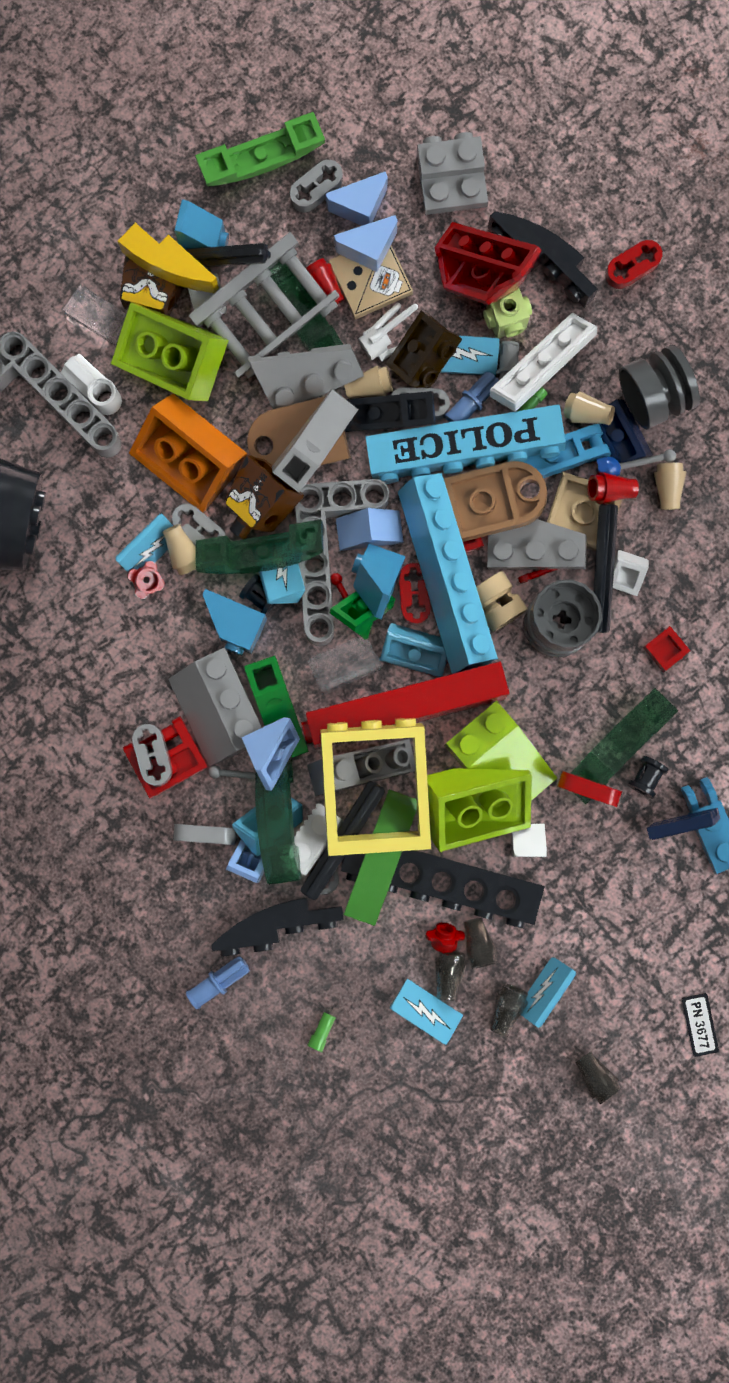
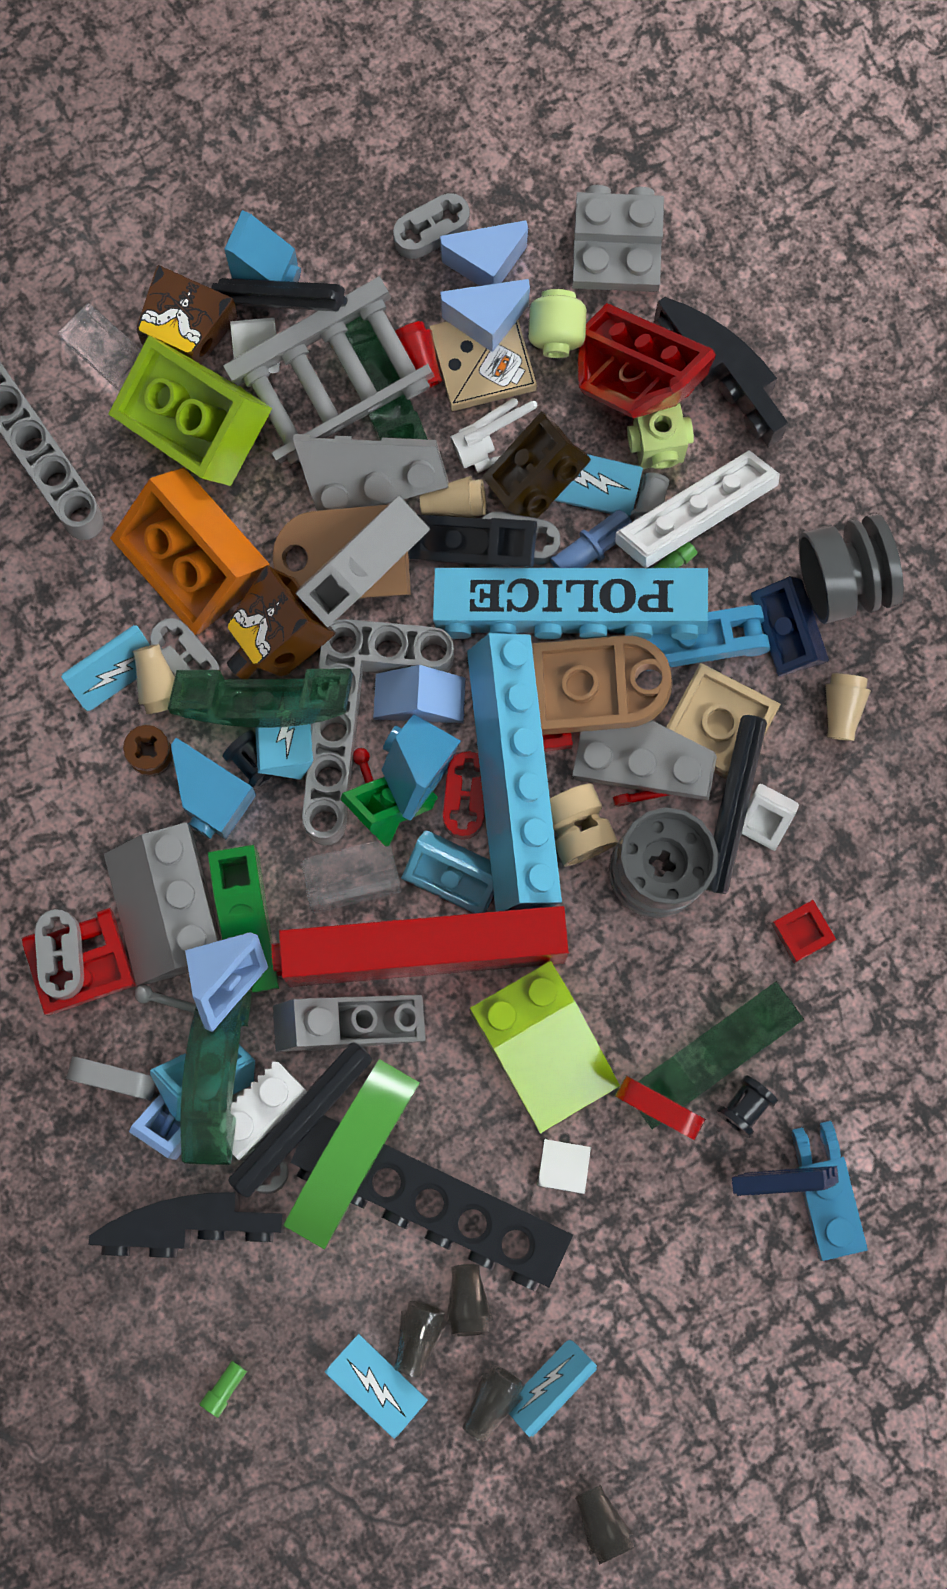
camera: 10 degrees right, 5 degrees down
white piece [60,354,122,415] -> none
yellow slope [118,222,219,293] -> none
plate [127,561,165,599] -> none
medium blue axle [186,956,250,1009] -> none
bright green slope [195,112,325,186] -> none
light yellow window [320,718,431,856] -> none
red plate [426,922,465,953] -> none
lime slope [427,768,532,852] -> none
tan cone [564,391,615,425] -> none
red cone [587,472,639,504] -> none
hinge [597,449,676,476] -> none
red beam [605,240,663,289] -> none
sticker [682,993,719,1057] -> none
none -> reddish brown wheel [123,725,173,777]
none -> yellowish green head [528,289,587,358]

